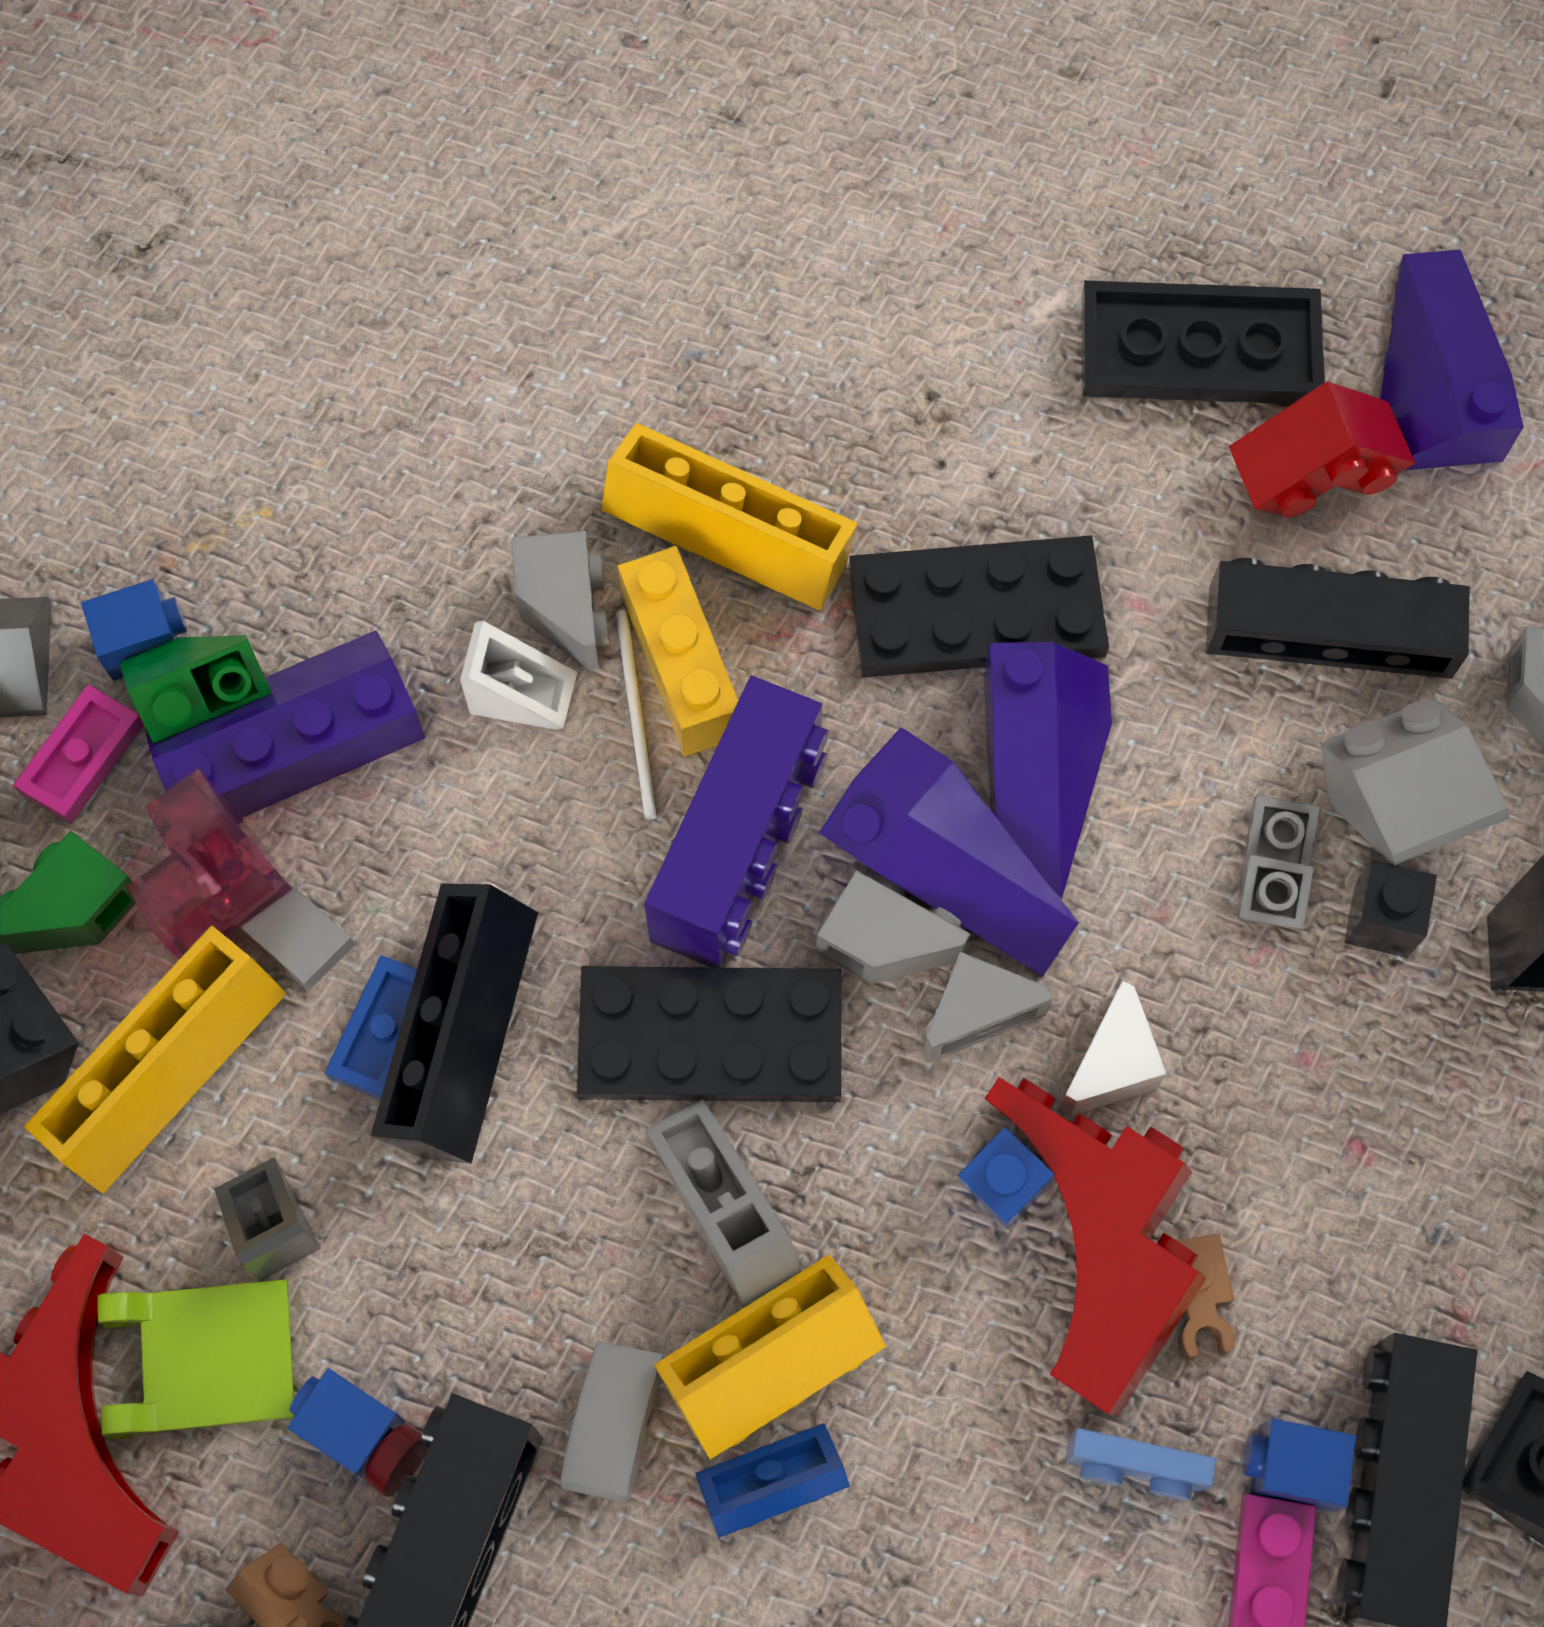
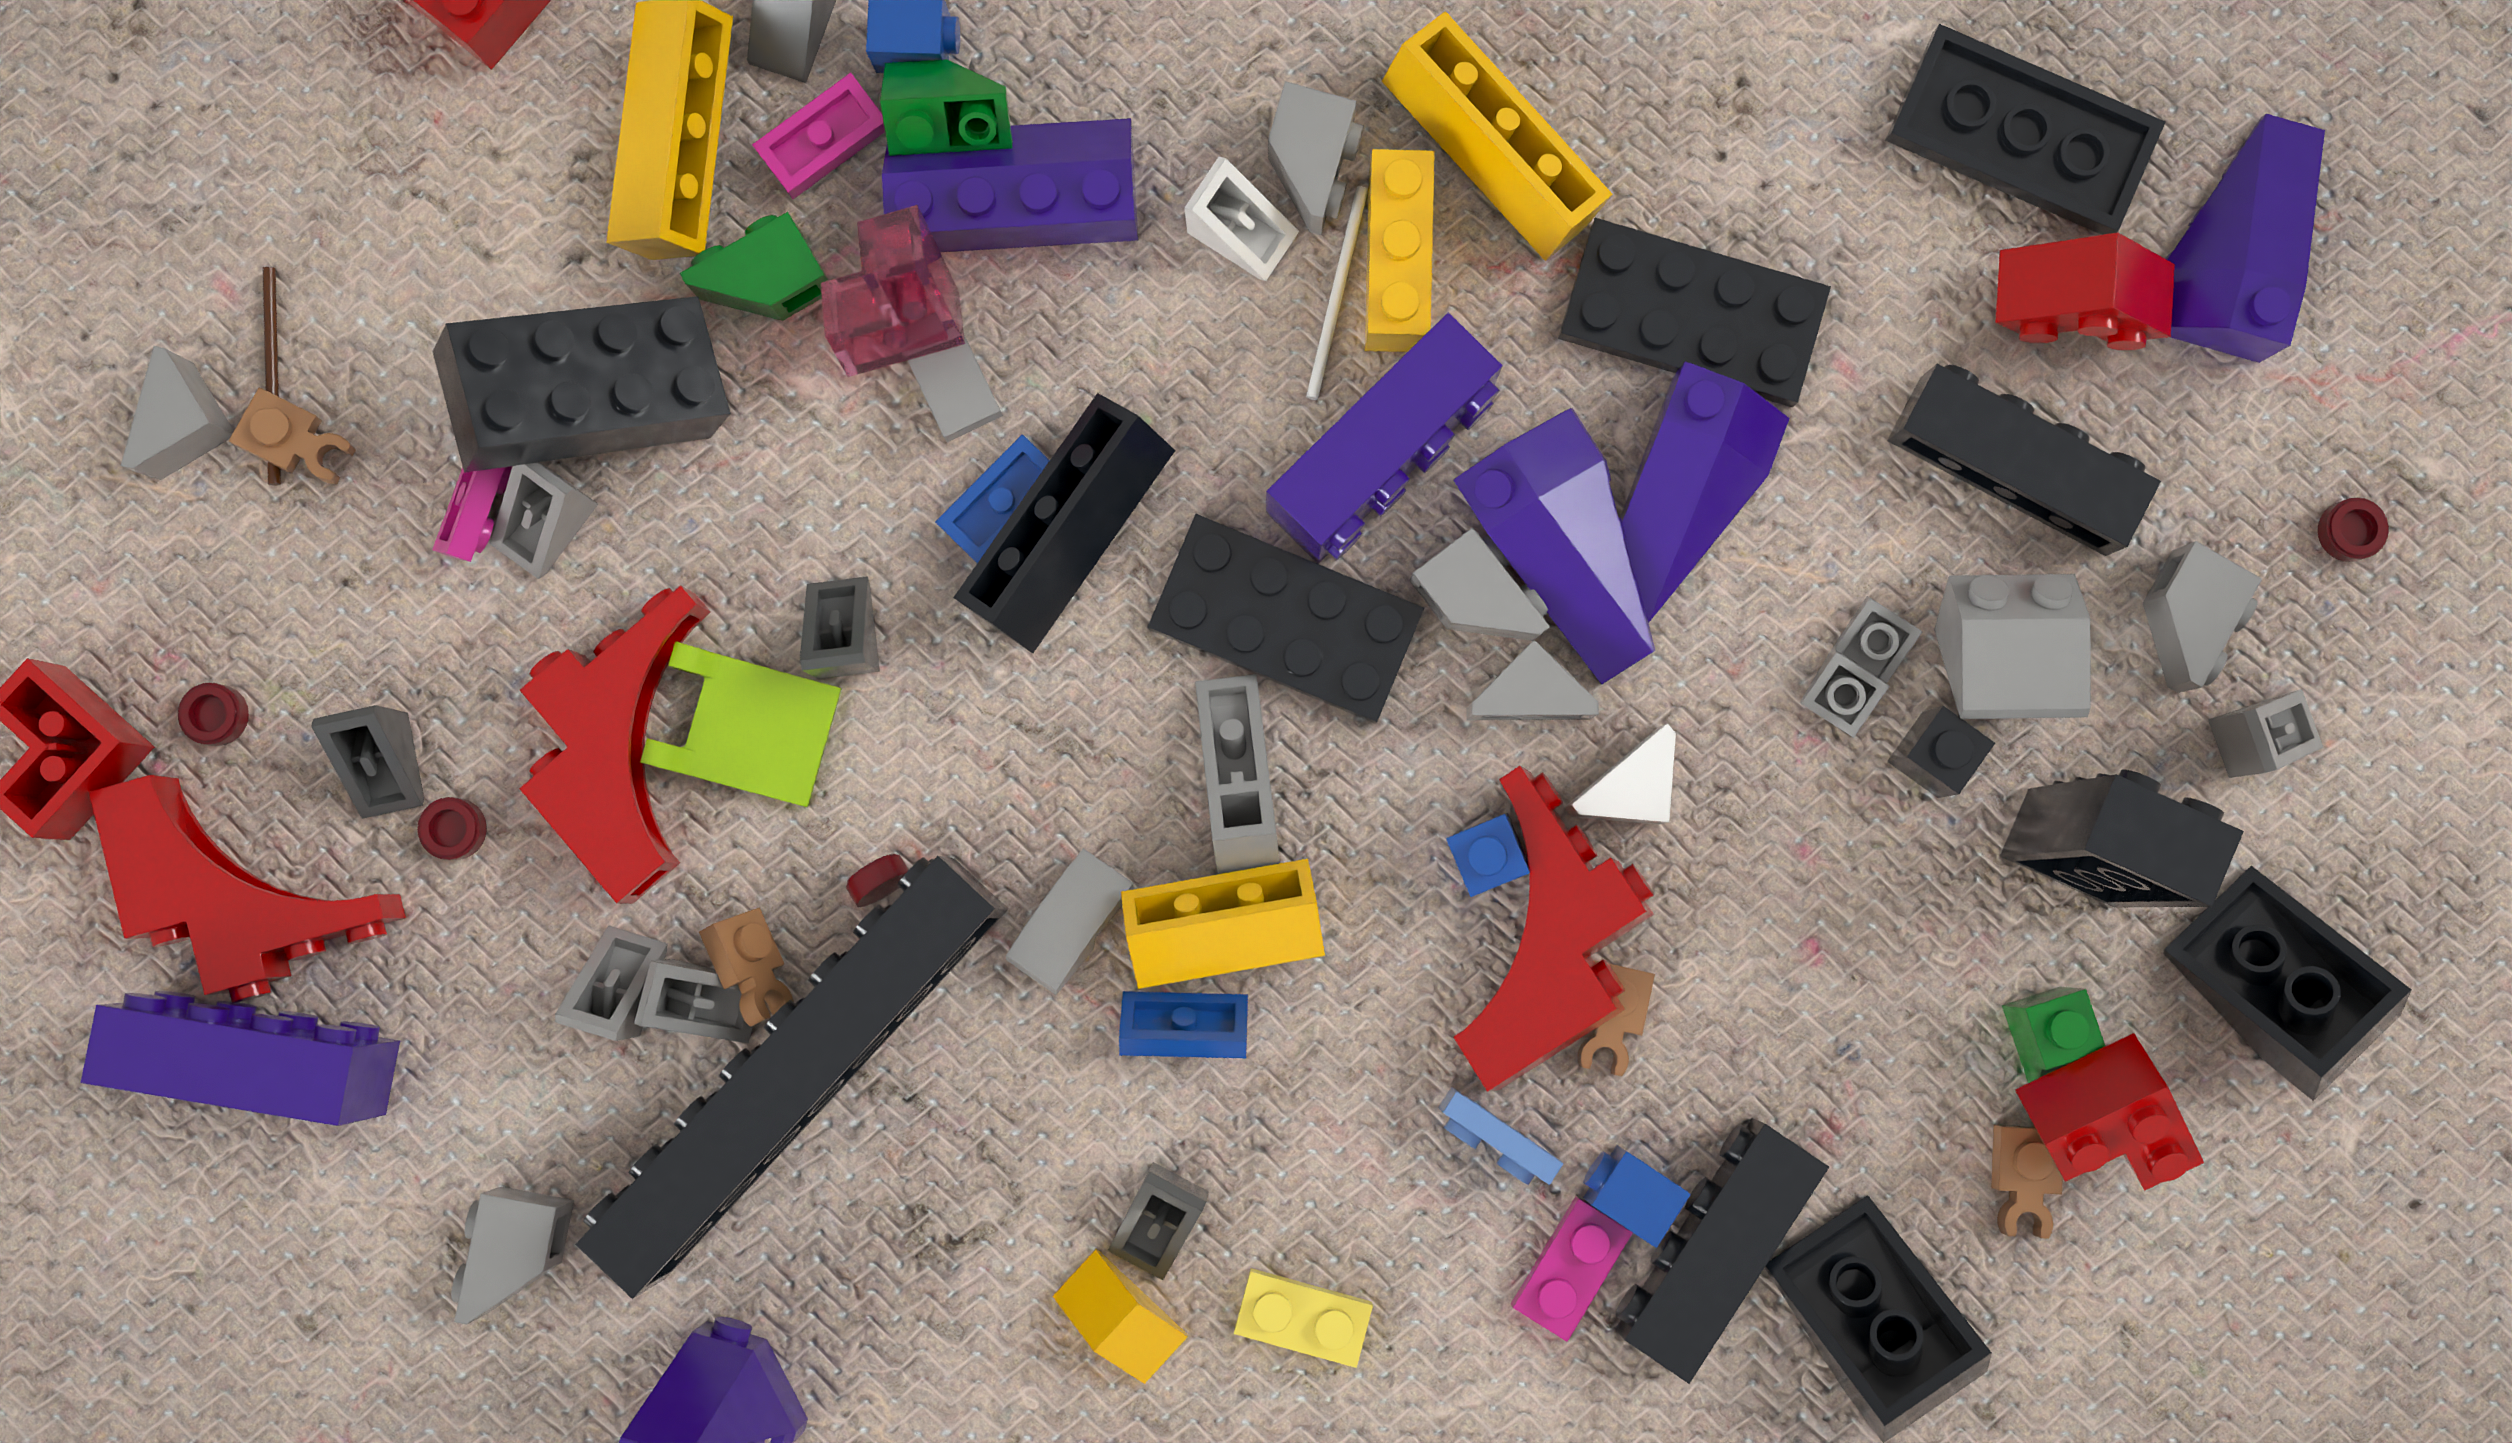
camera: 25 degrees right, 15 degrees up
yellow brick [23,925,287,1194] -> none
blue brick [287,1368,406,1480] -> none

